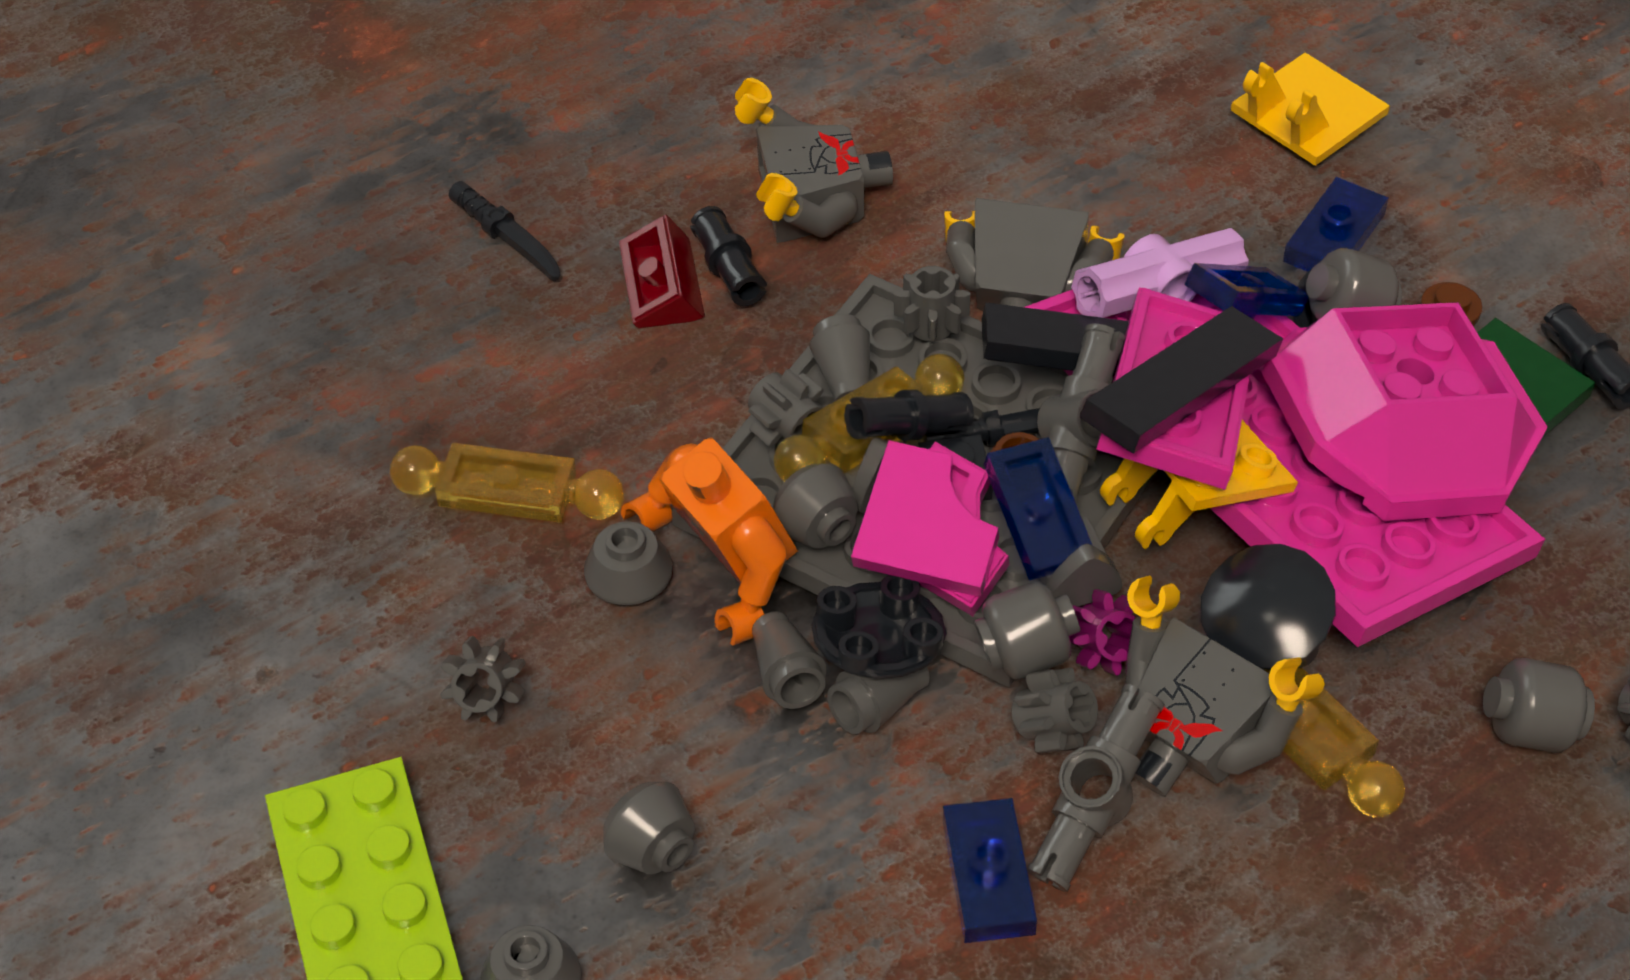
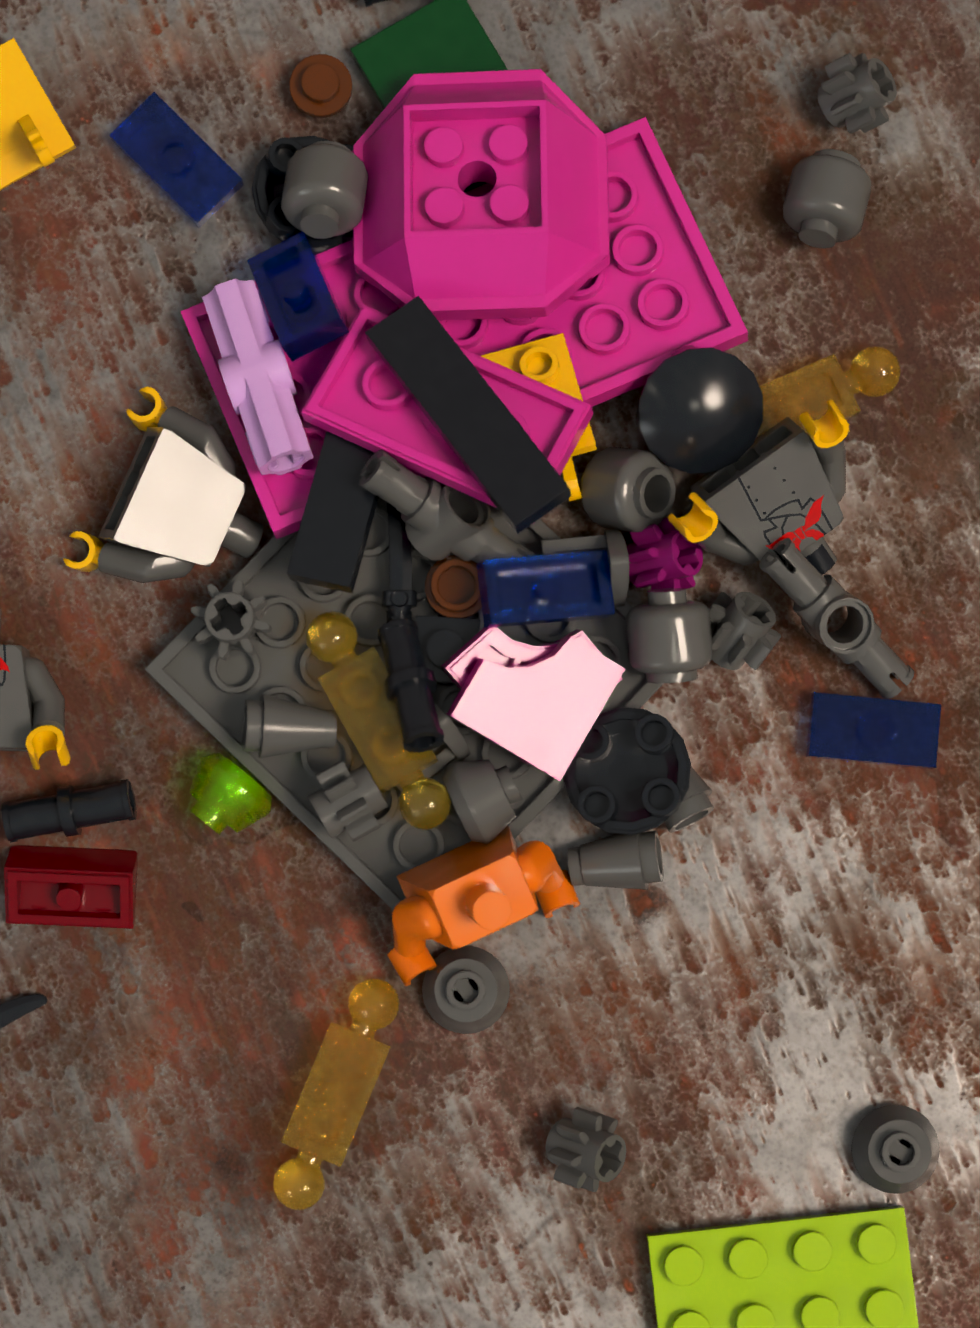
camera: 80 degrees left, 35 degrees up
dark grey cone [603,781,695,874] -> none
none -> clear neon green cone [189,752,272,835]
none -> dark grey head [580,447,676,532]

